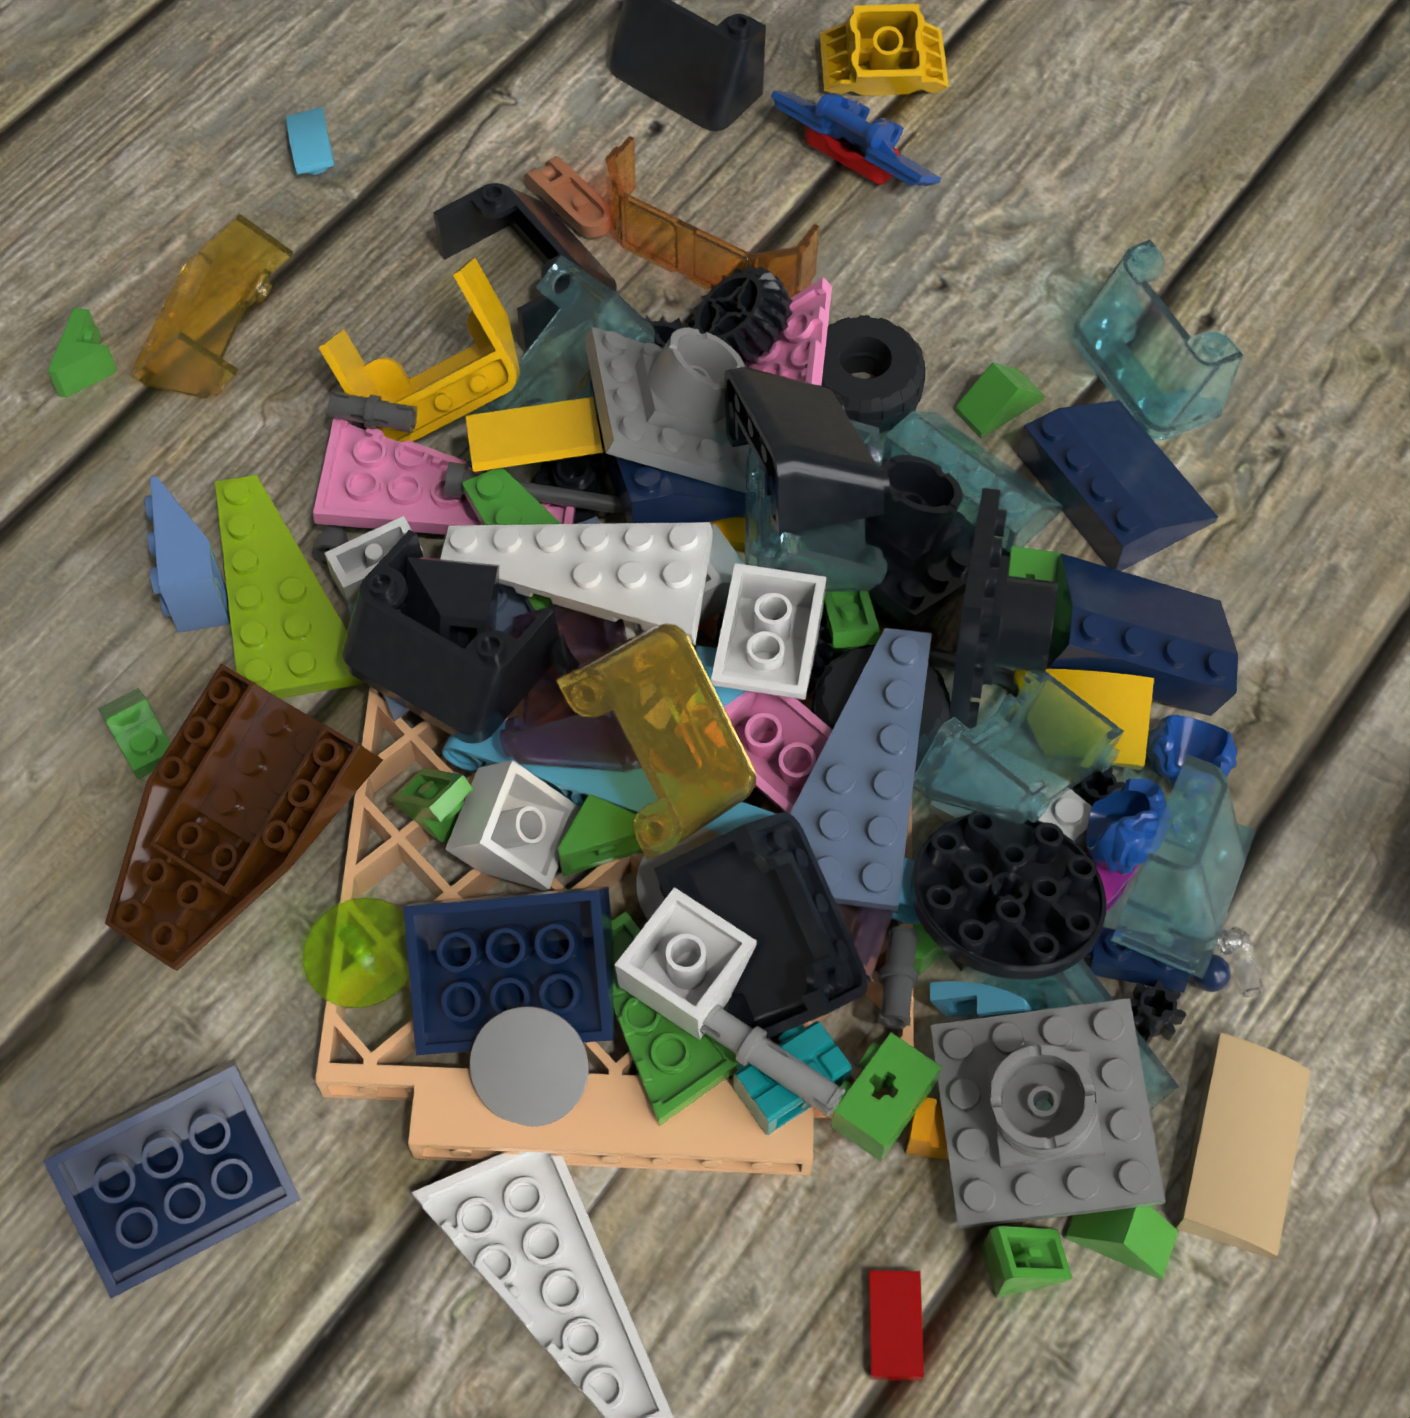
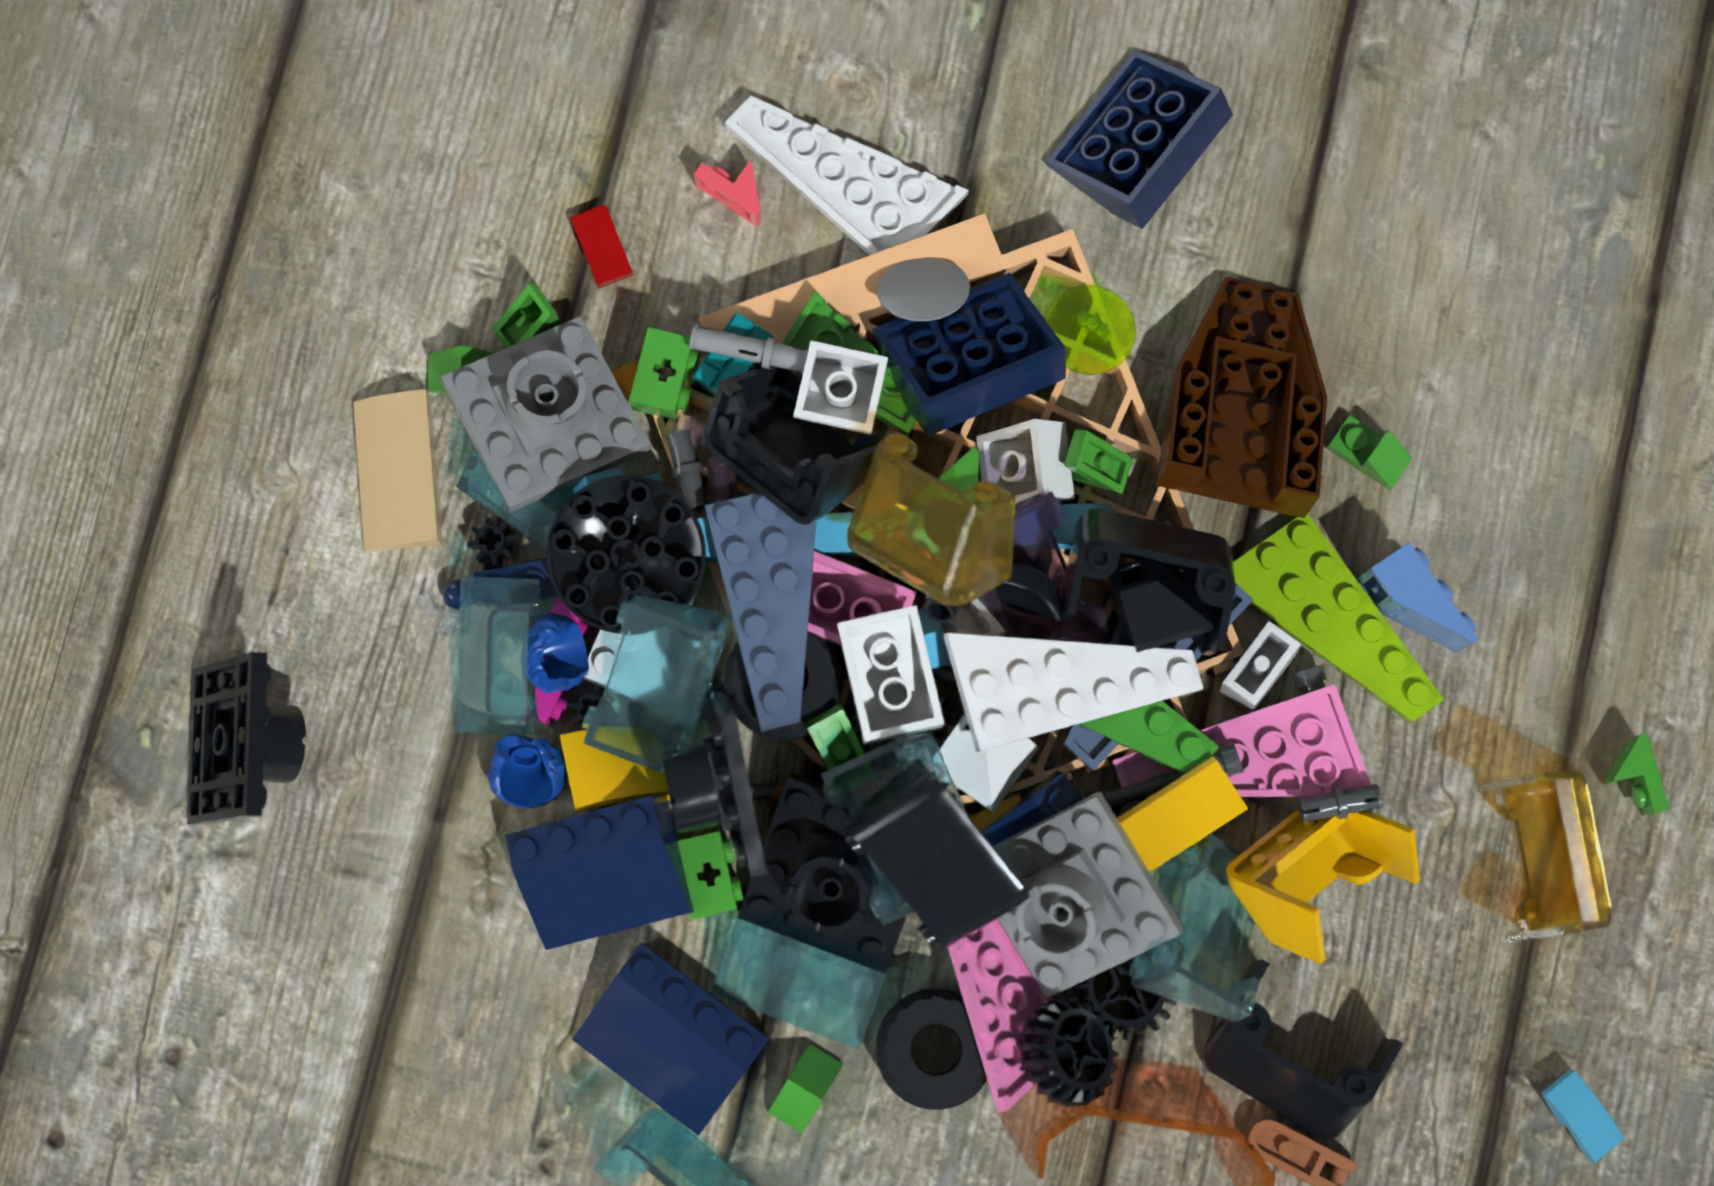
camera: 155 degrees right, 20 degrees up
none -> coral slope [693,160,761,227]

